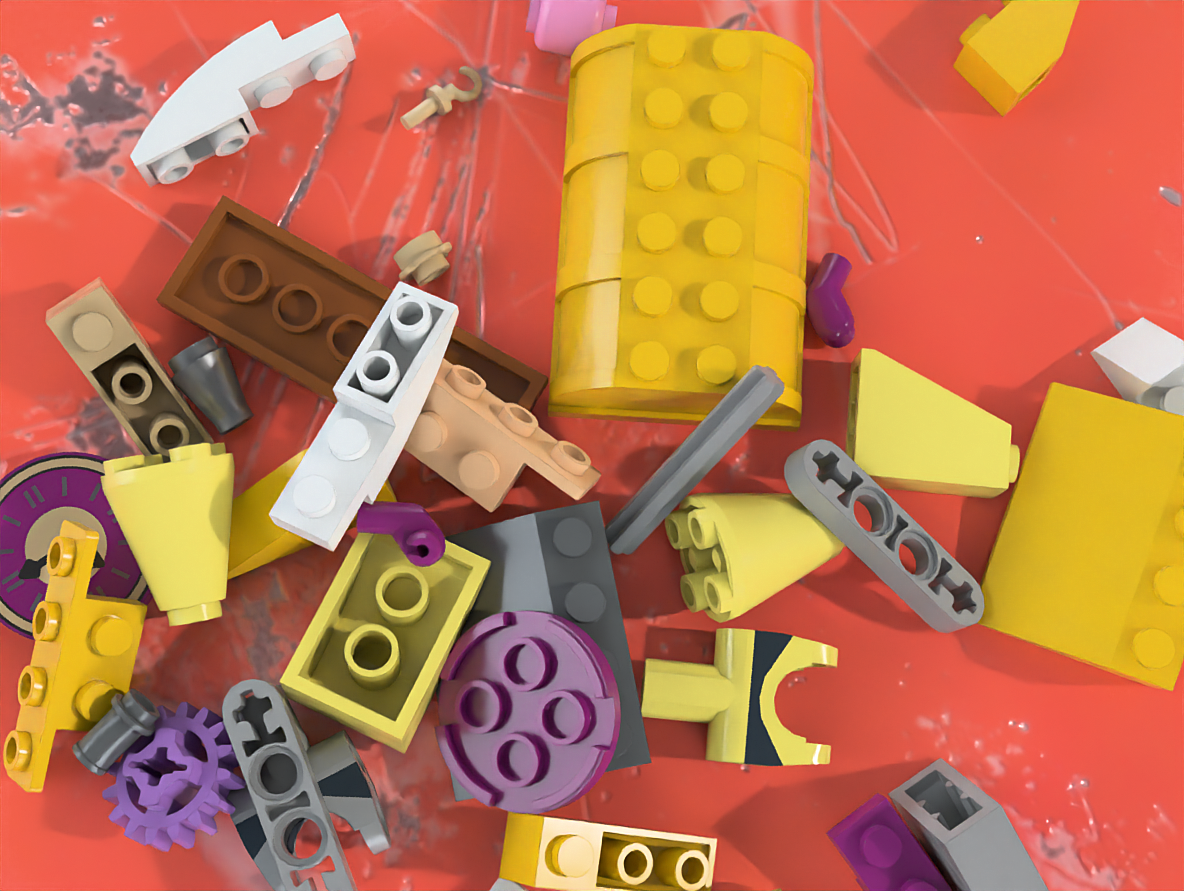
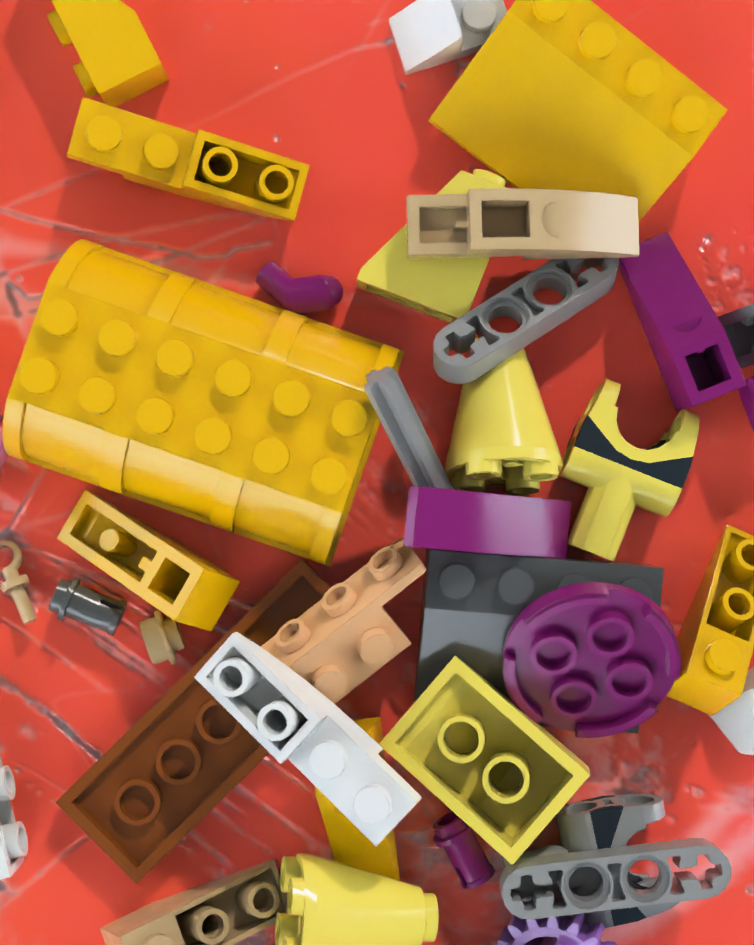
camera: 70 degrees left, 10 degrees up
flat silver cone [168,337,254,435] -> none
magenta arm [357,501,446,567] -> none
none -> dark grey pin [49,577,127,636]
none -> yellow slope [57,489,240,631]
none -> yellow slope [67,97,310,222]
none -> magenta slope [403,485,571,558]
none -> tan slope [406,188,639,260]
none -> magenta pin [433,812,495,889]
none -> magenta slope [618,232,747,411]

